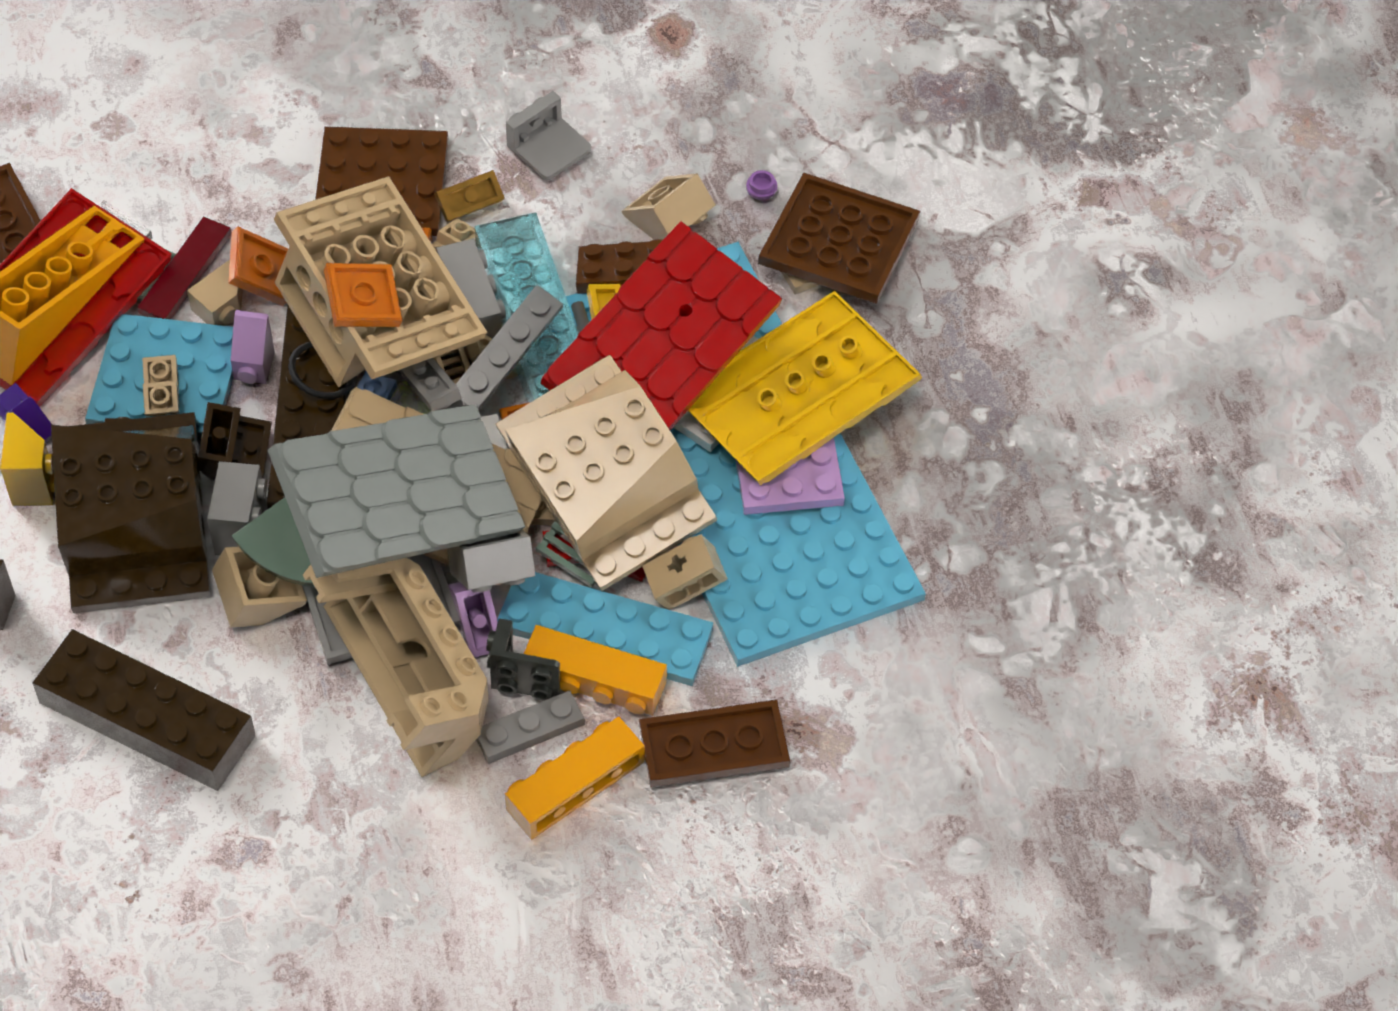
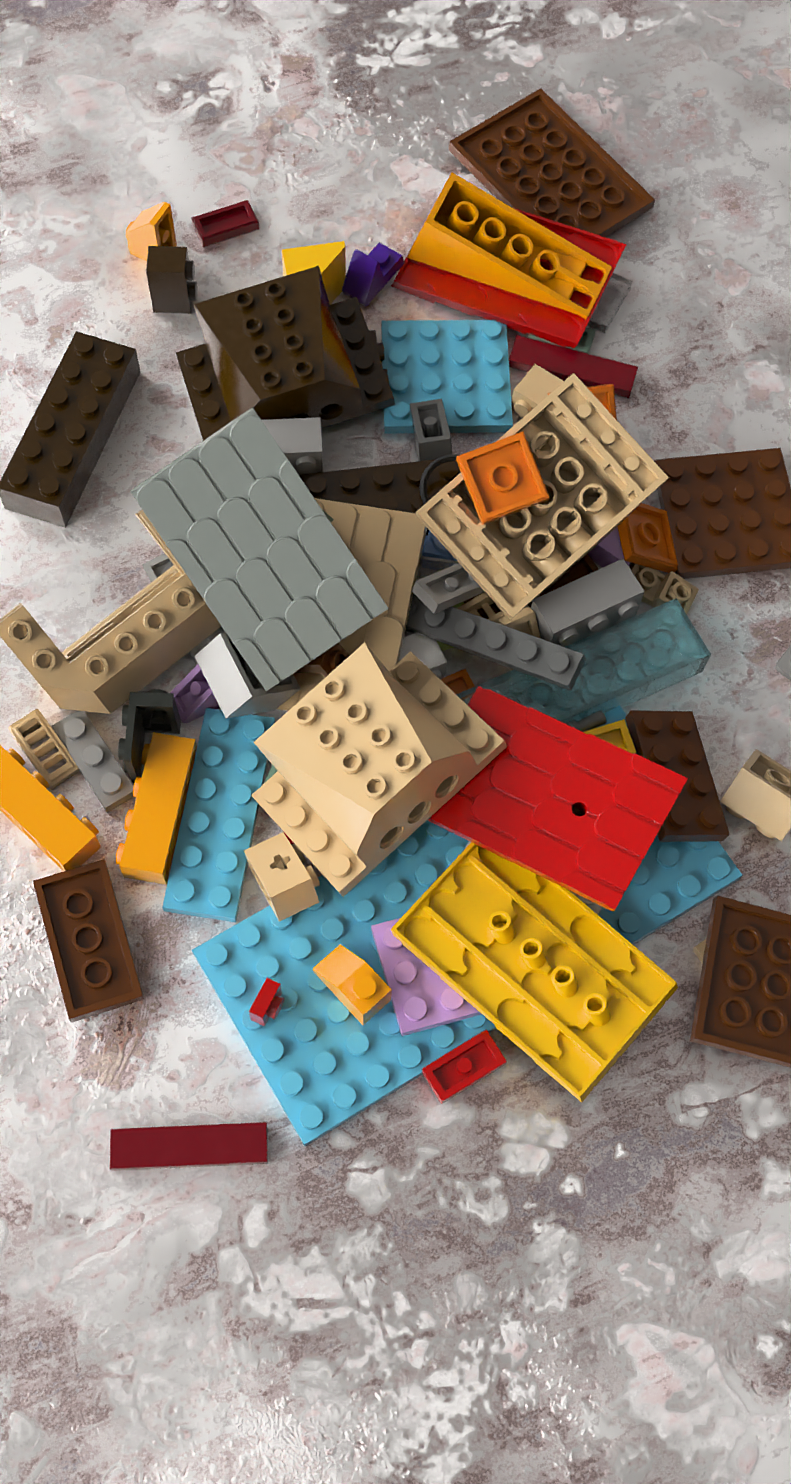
camera: 80 degrees right, 10 degrees up
tan slope [142,355,179,417] -> none
dark brown brick [197,402,272,481] -> none
lavender slope [231,310,275,384] -> none
pearl gold plate [434,170,505,223] -> none
none -> tan slope [8,709,80,790]
none -> dark red tile [110,1122,268,1171]
none -> red plate [249,978,285,1027]
none -> light orange slope [312,944,392,1025]
none -> dark grey slope [410,399,452,461]
none -> red plate [422,1029,507,1104]

